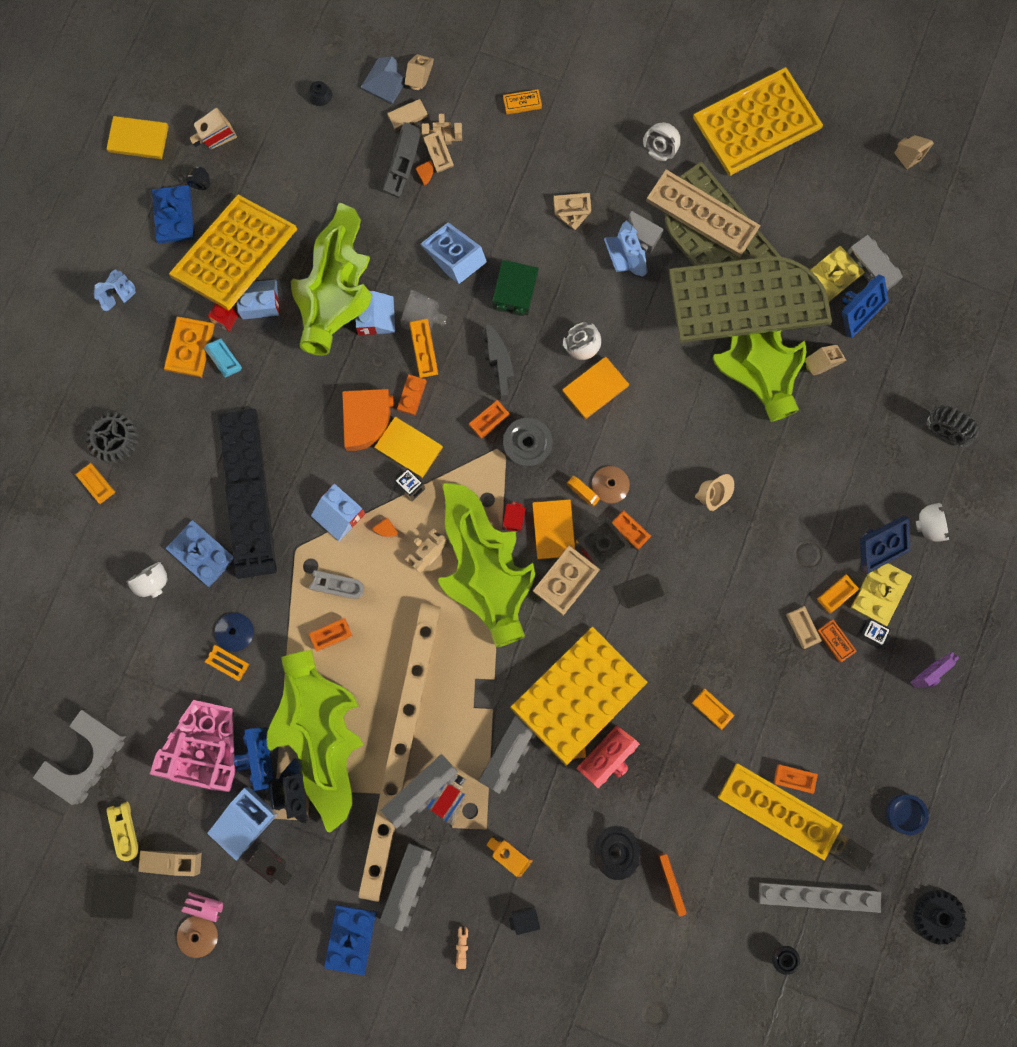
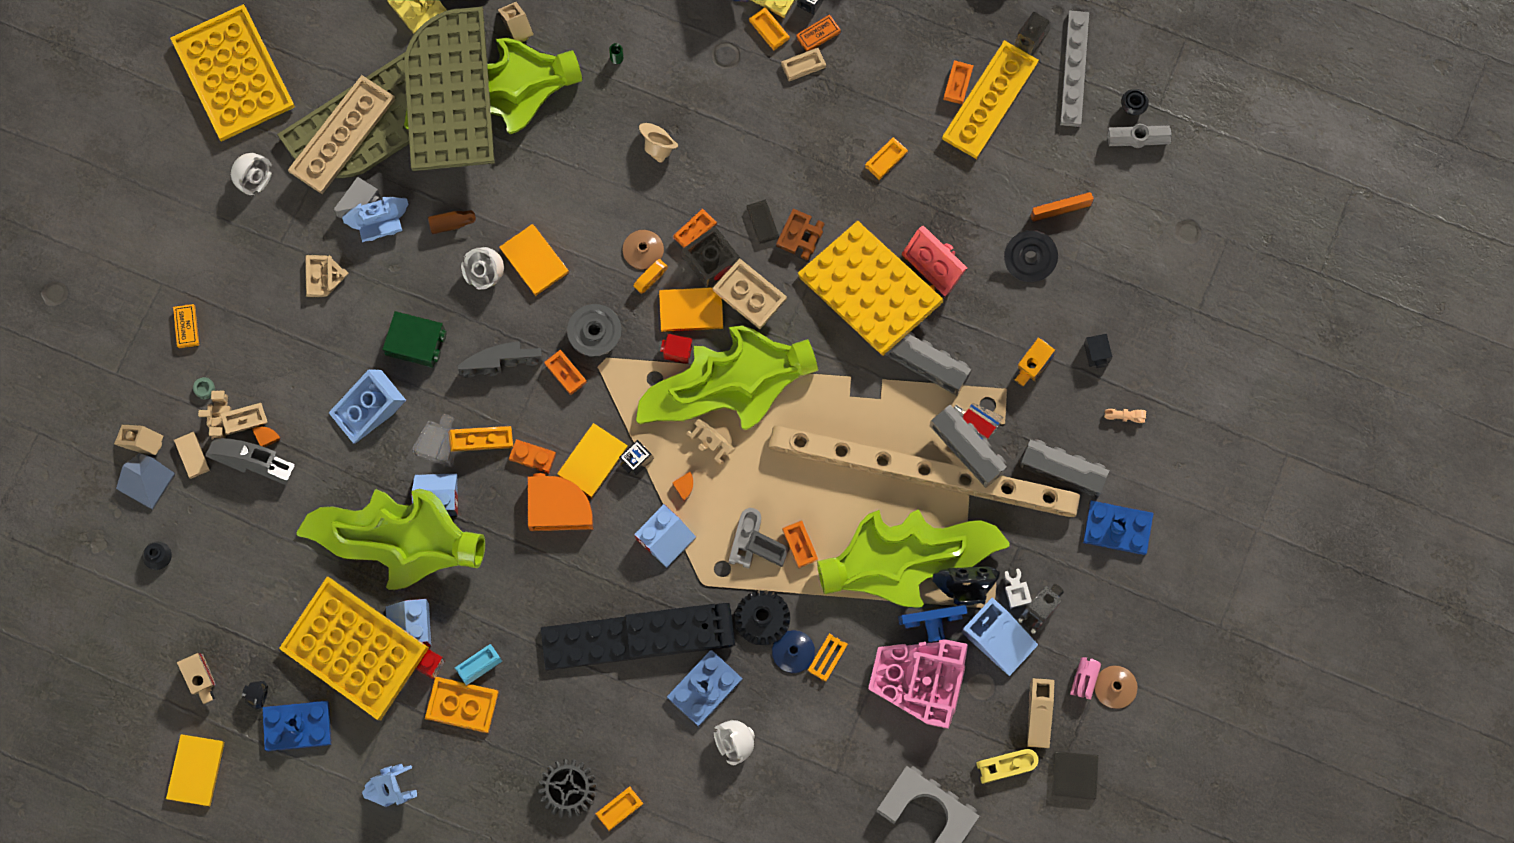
camera: 85 degrees left, 5 degrees down
none -> sand green tile [193,377,215,399]
none -> reddish brown piece [428,210,476,235]
none -> dark green piece [609,43,624,64]
none -> black gear [735,590,790,645]
none -> dark grey tile [746,530,789,567]
none -> dark orange plate [776,209,825,260]
none -> white plate [1004,569,1032,609]
none -> light grey piece [1107,124,1171,148]

